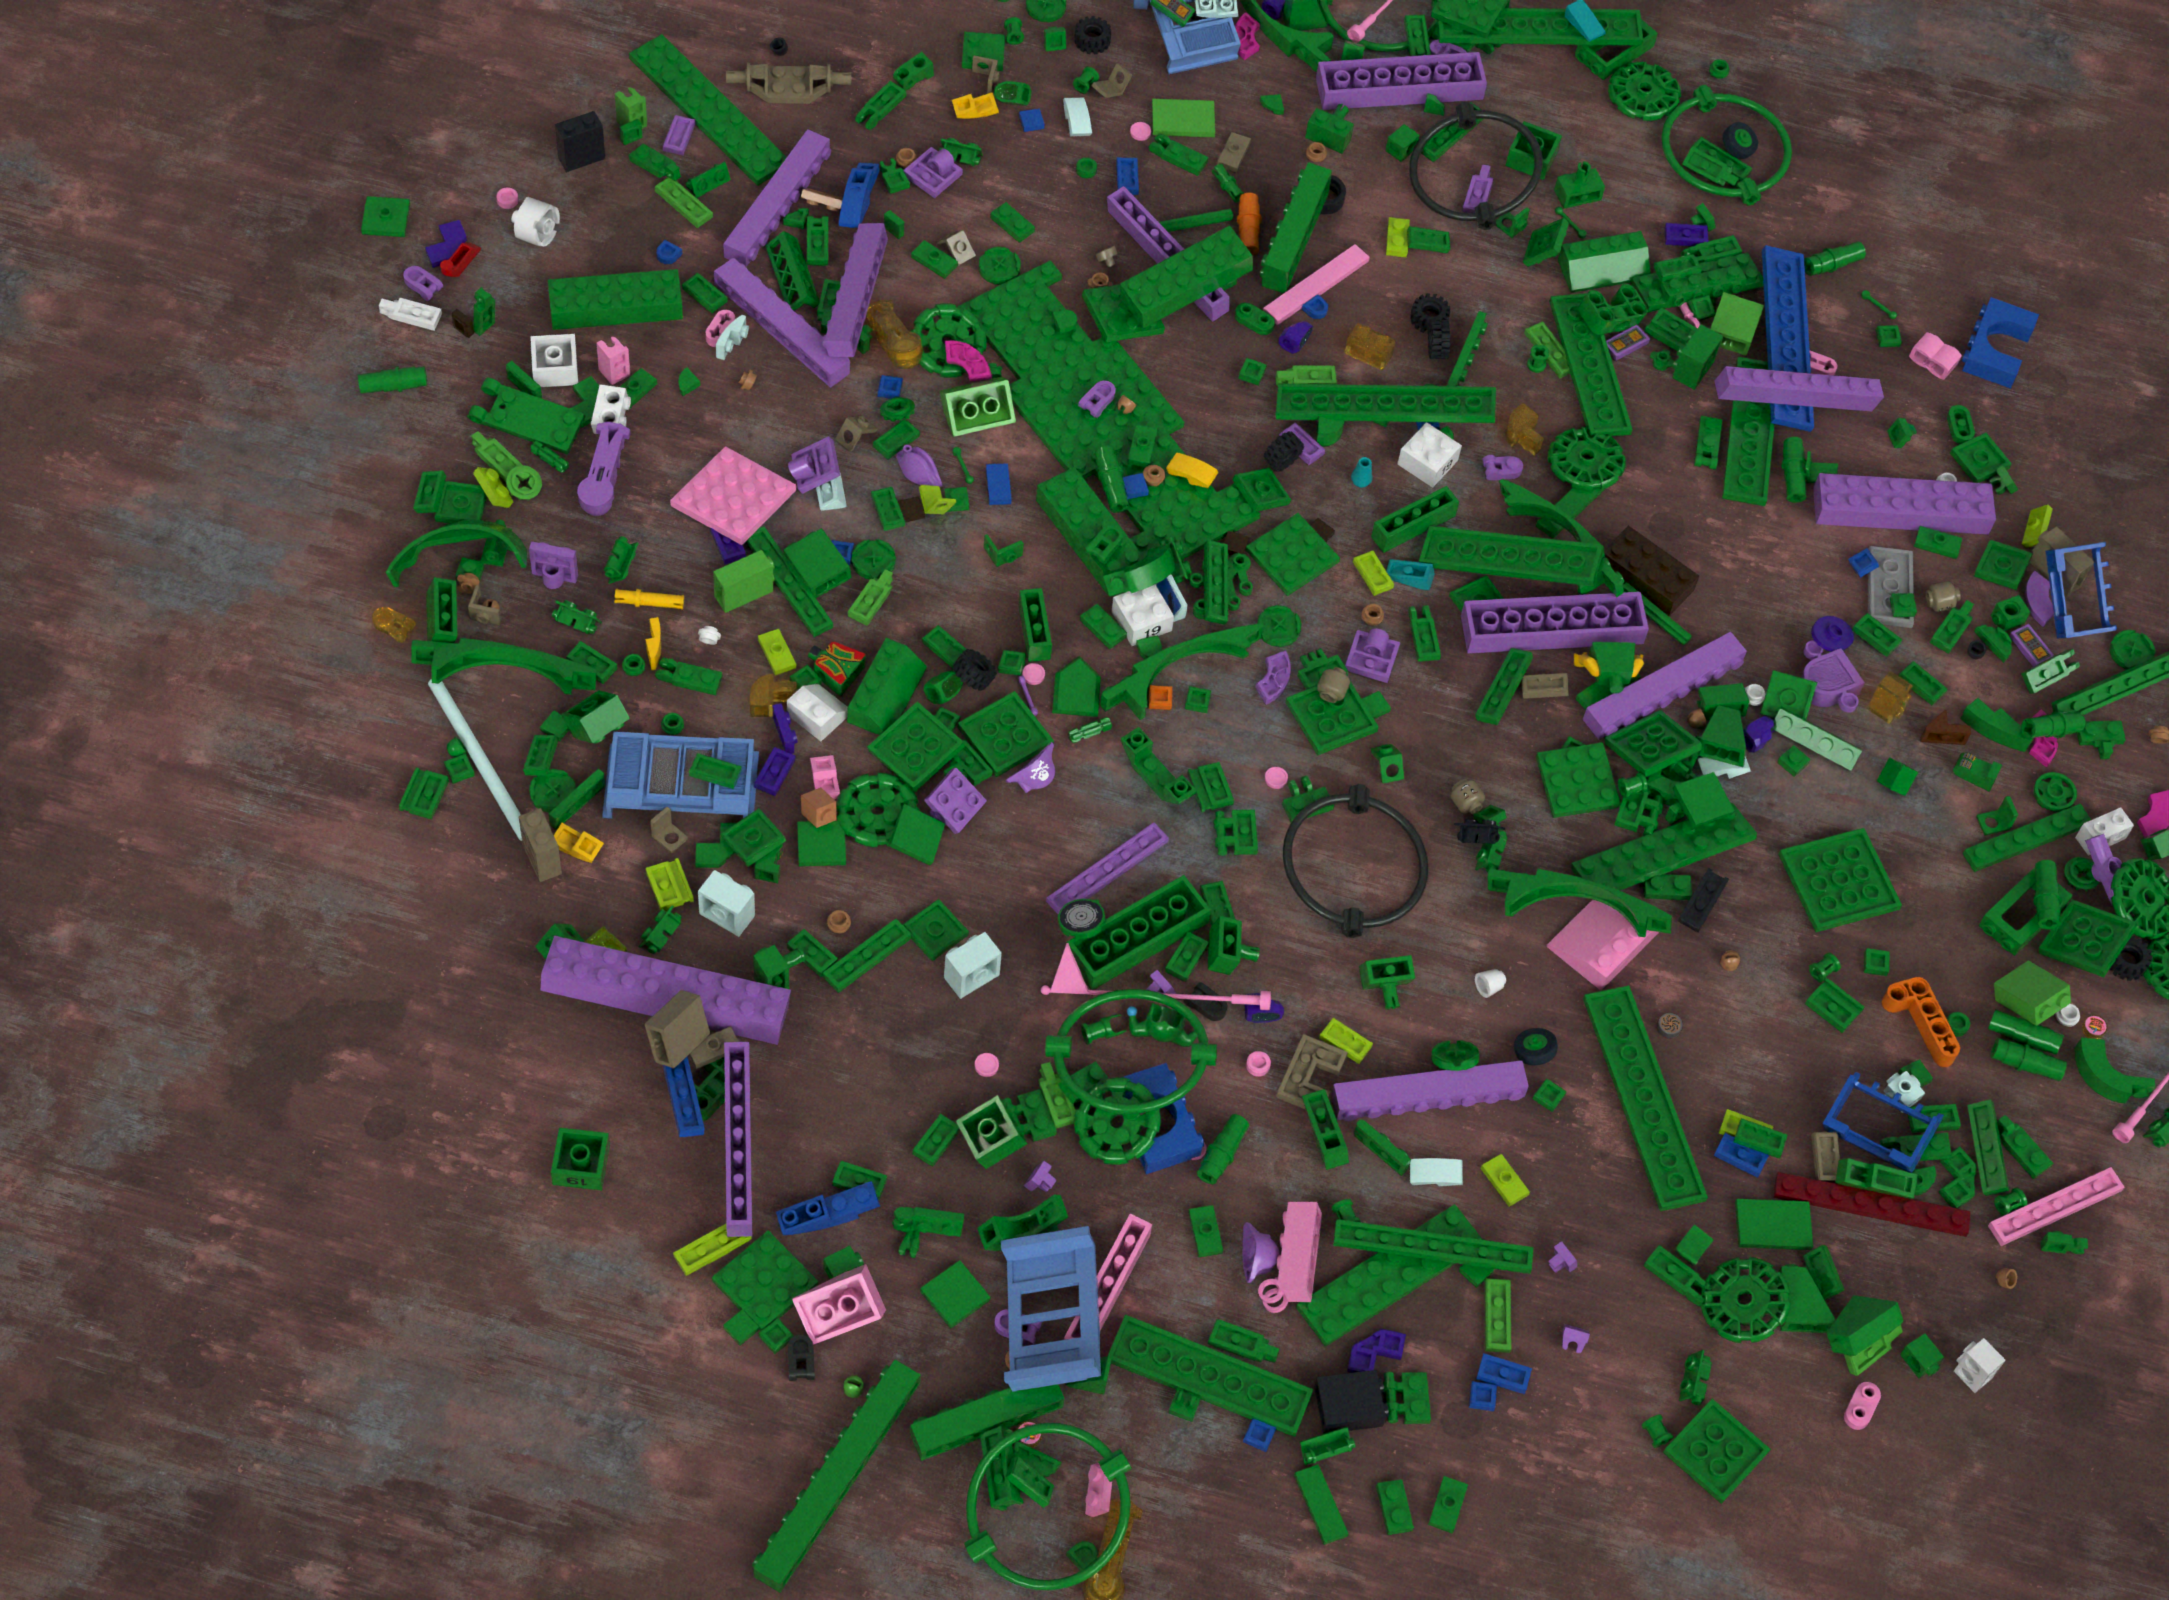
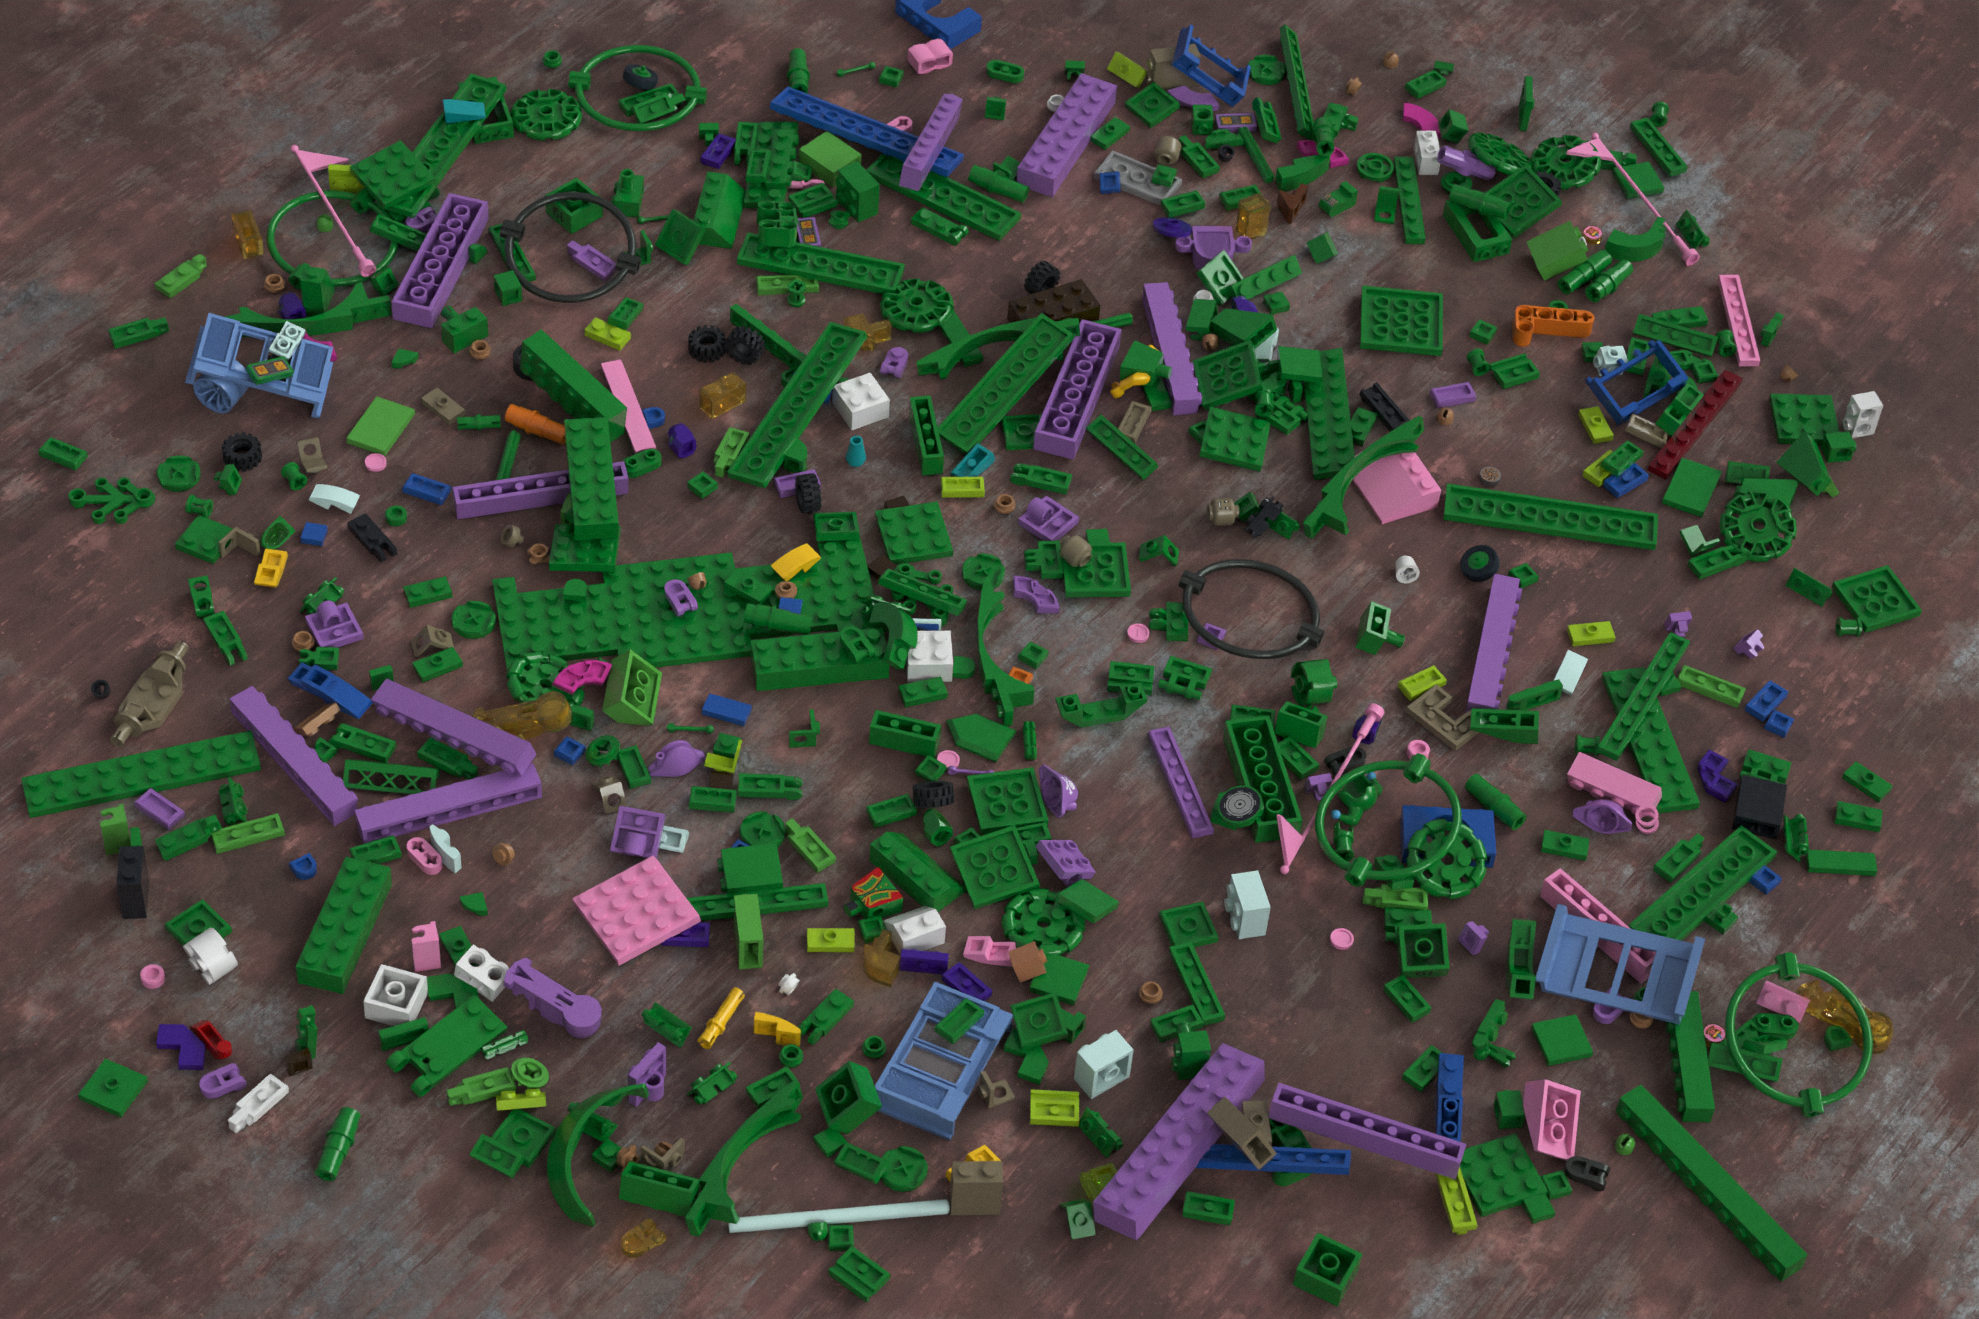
camera: 65 degrees left, 10 degrees down
green tile [548,769,605,830] -> none
green hinge [1148,133,1208,176] -> none
green tile [1431,1040,1480,1071] -> none
bright pink plate [1844,1382,1881,1430] -> none
green plate [1950,432,2012,483] -> none
none -> green tile [164,899,232,946]
none -> black hinge [347,513,398,562]
none -> green plate [569,704,594,731]
none -> green hinge [738,773,803,800]
none -> black tyre [1024,260,1061,294]
none -> green plate [1182,1191,1235,1226]
none -> medium lavender tile [1197,623,1226,650]
none -> green axle [1238,126,1275,184]
none -> green brick [1291,659,1337,706]
none -> medium lavender tile [1430,382,1476,408]
none -> lime plate [1578,406,1614,444]
none -> green plate [1752,1013,1799,1040]
none -> green plate [1769,393,1839,445]

